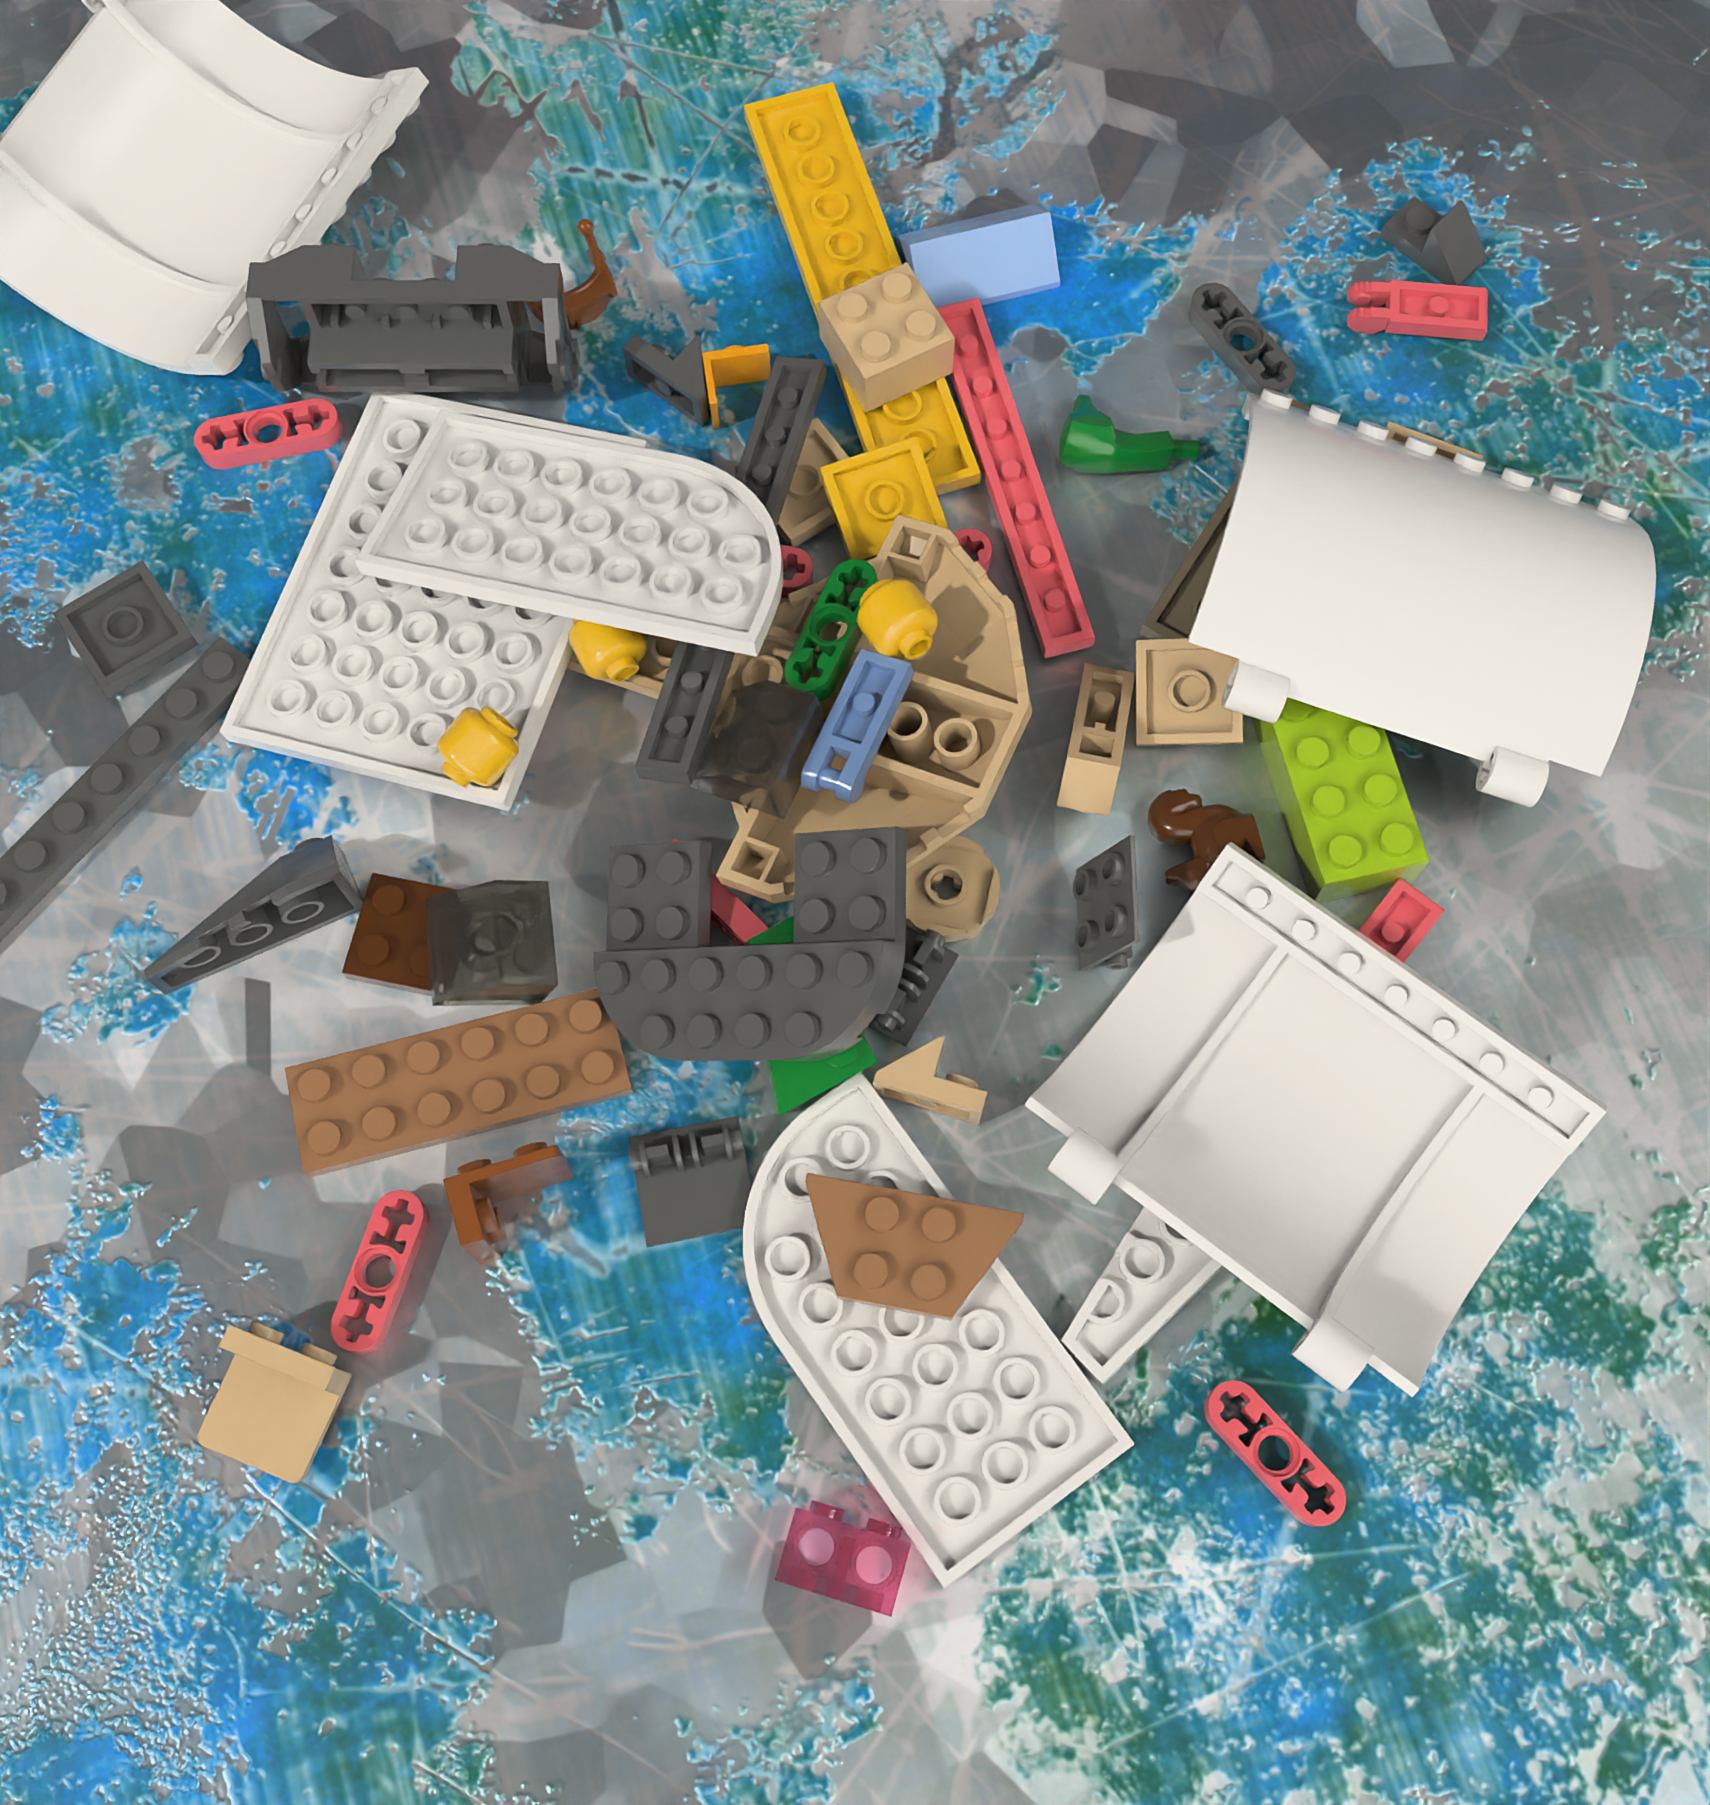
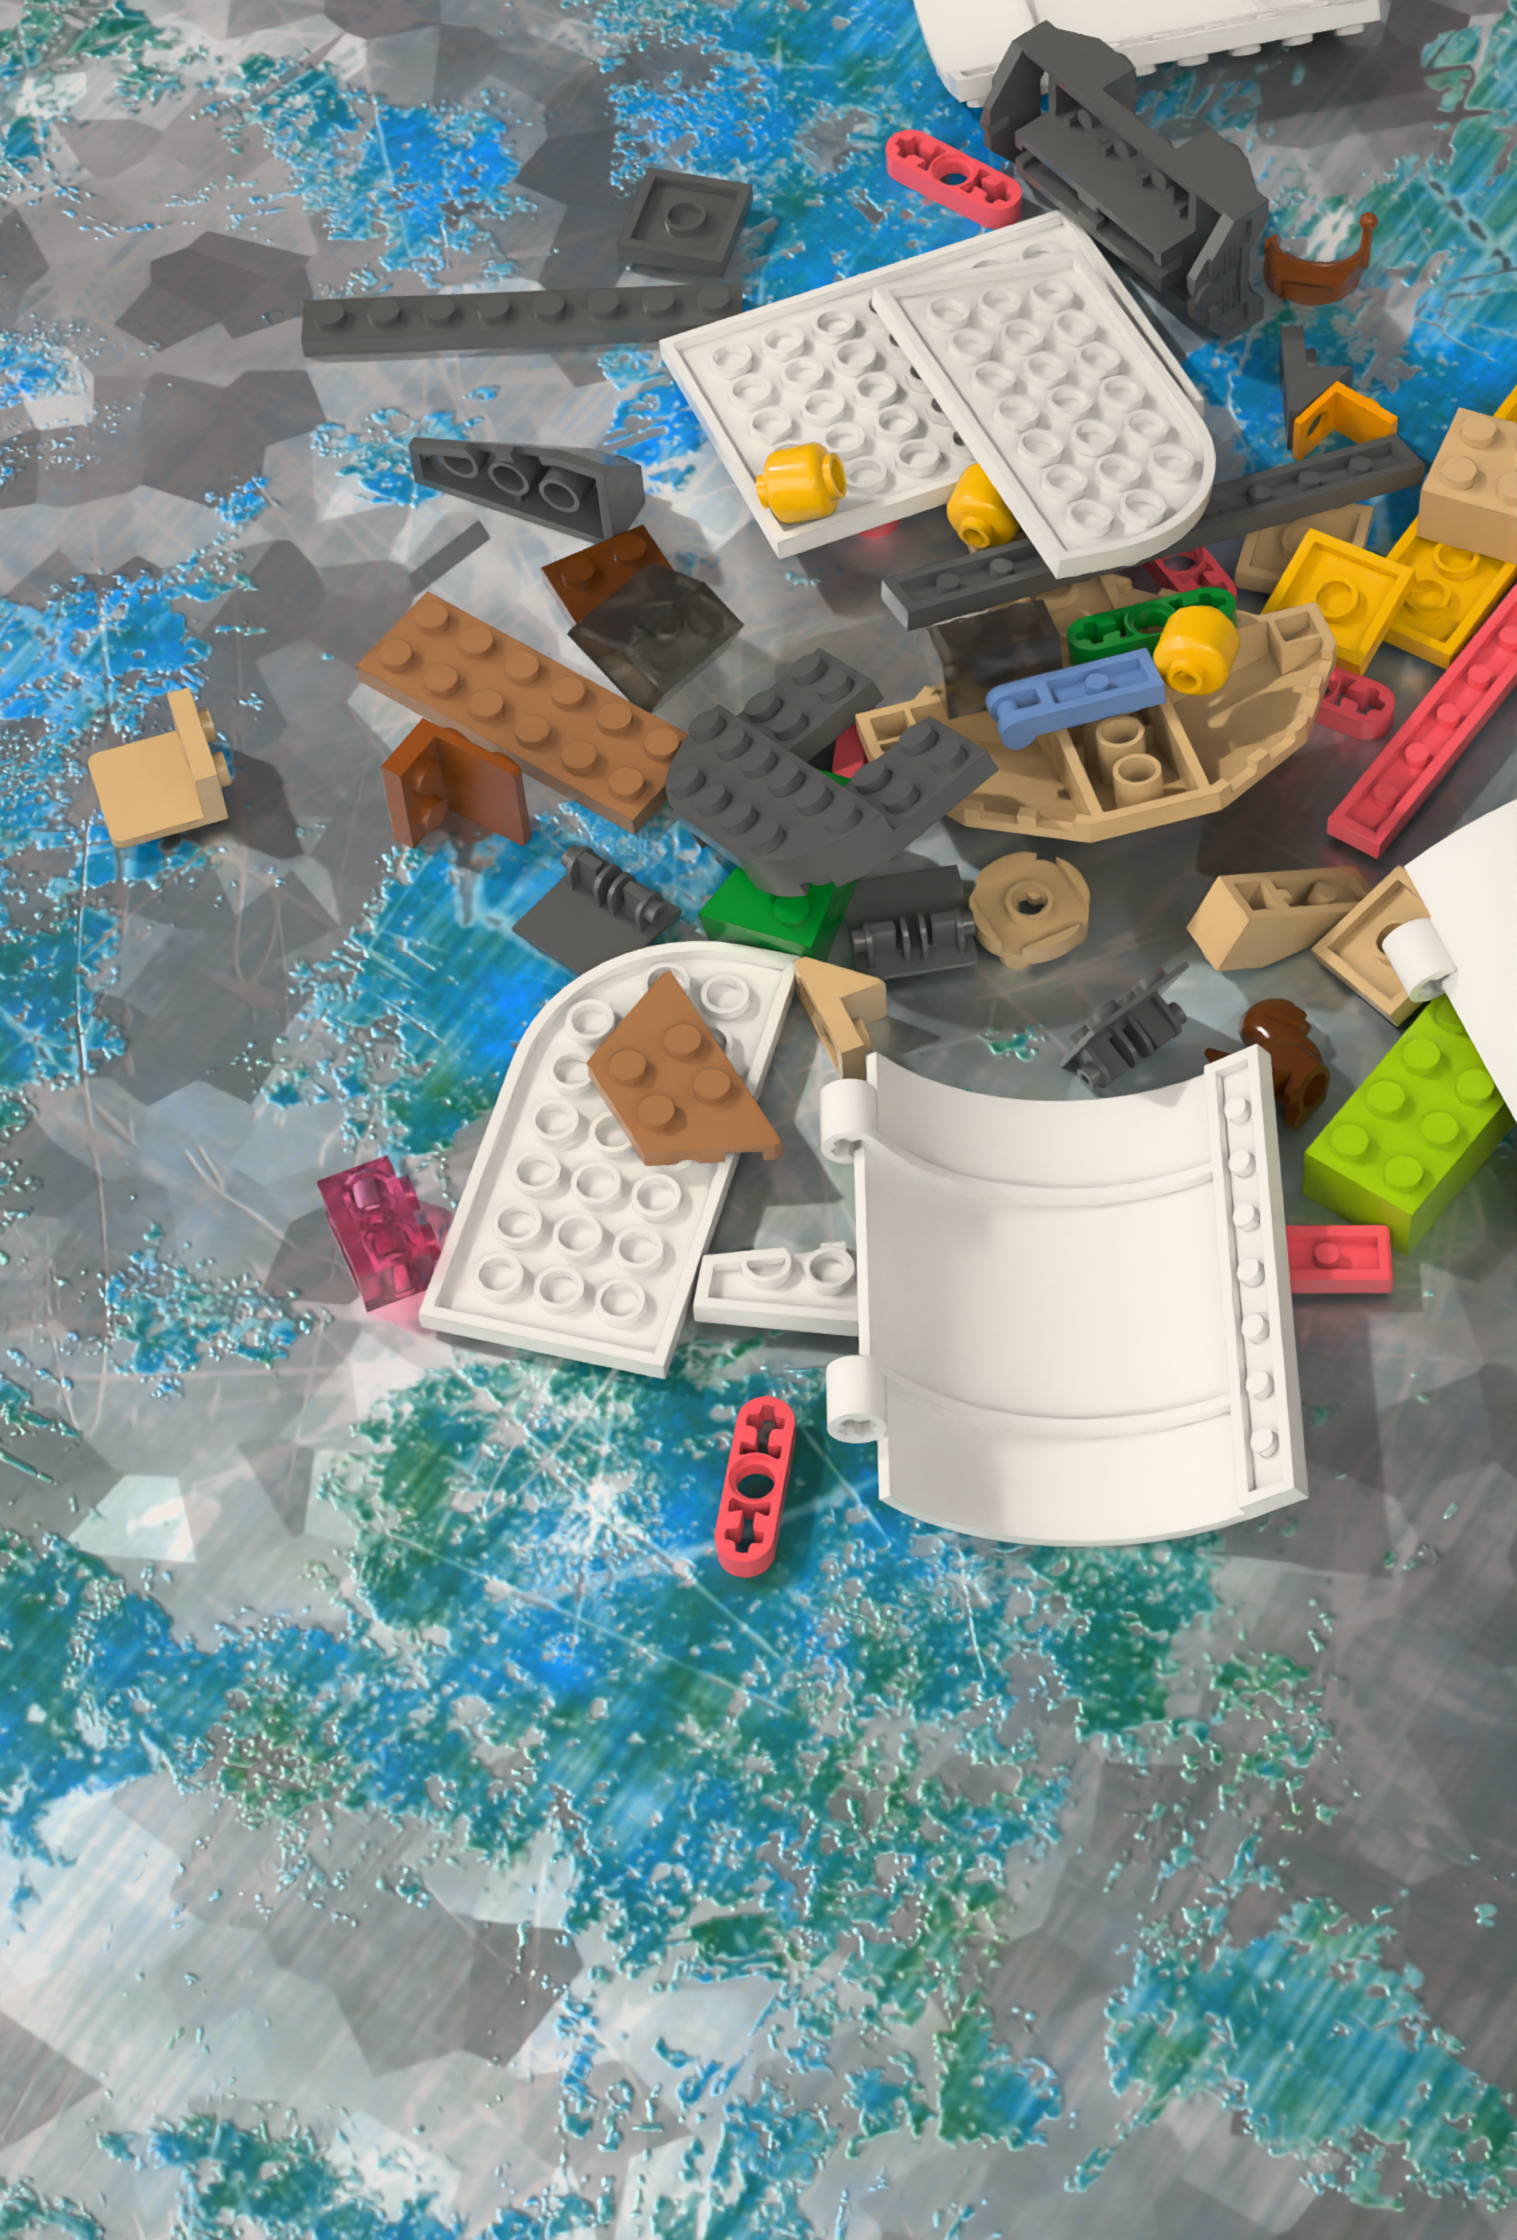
camera: 55 degrees right, 15 degrees down
coral beam [330,1190,429,1355] -> none

